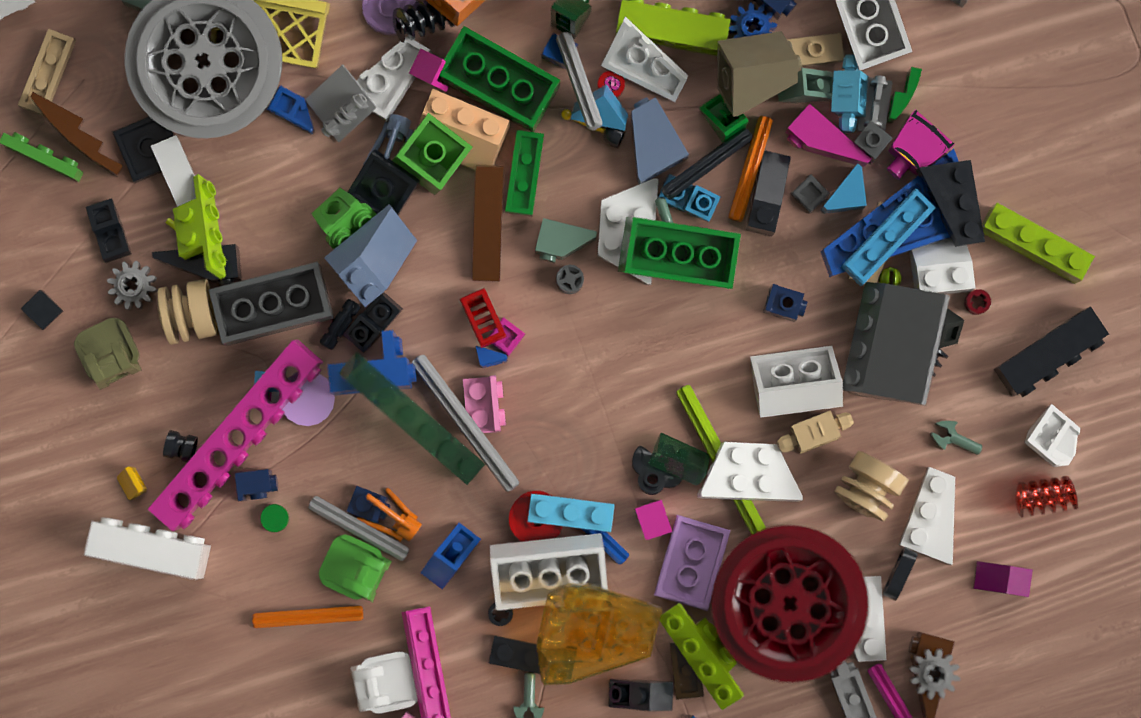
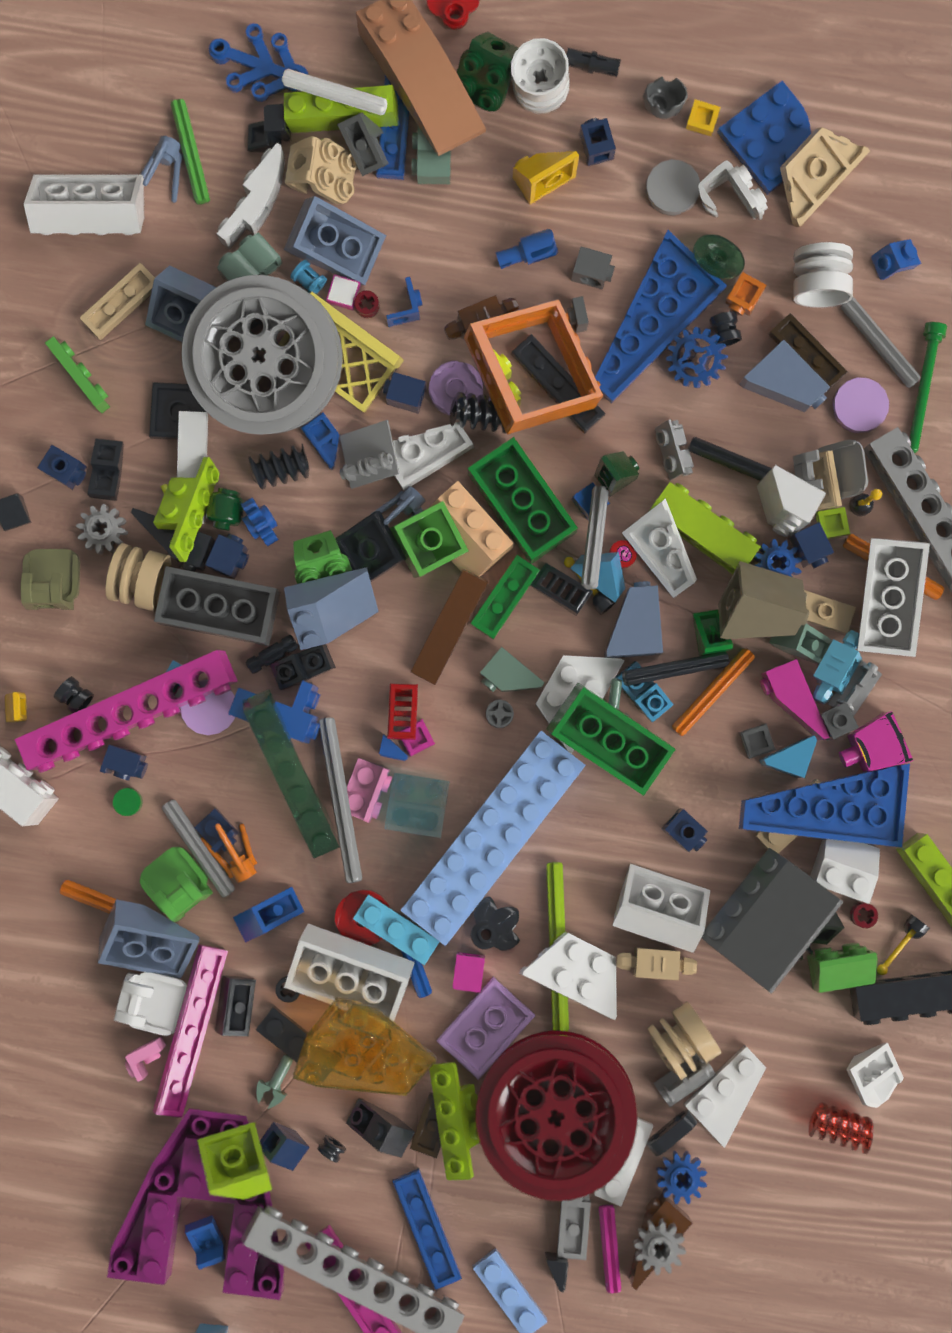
camera: 30 degrees right, 0 degrees up
reddish brown slope [30,92,123,177] -> none
dark pink panel [409,48,449,92] -> none
clear green slope [649,433,710,485] -> none
black slope [745,150,791,237] -> none
dark azure tile [841,189,935,286] -> none
lime hinge [879,267,902,286] -> none
green slope [886,67,922,124] -> none
black wing [915,160,985,247] -> none
sand green bar [930,421,982,455] -> none
magenta slope [973,561,1033,597] -> none
none -> dark blue brick [37,445,87,490]
none -> sand blue slope [98,899,199,979]
none -> sand blue slope [145,265,217,342]
none -> dark green head [205,488,245,531]
none -> dark blue brick [205,533,249,579]
none -> black slope [215,976,256,1036]
none -> blue gear [241,498,279,547]
none -> black piece [248,443,310,490]
none -> dark blue brick [383,372,426,414]
none -> clear light blue slope [384,773,450,838]
none -> light blue brick [401,731,586,946]
none -> black slope [530,563,593,616]
none -> light grey hinge [654,1054,716,1107]
none -> blue gear [656,1151,707,1204]
none -> bright green slope [807,943,877,993]
none -> hinge [877,914,930,975]

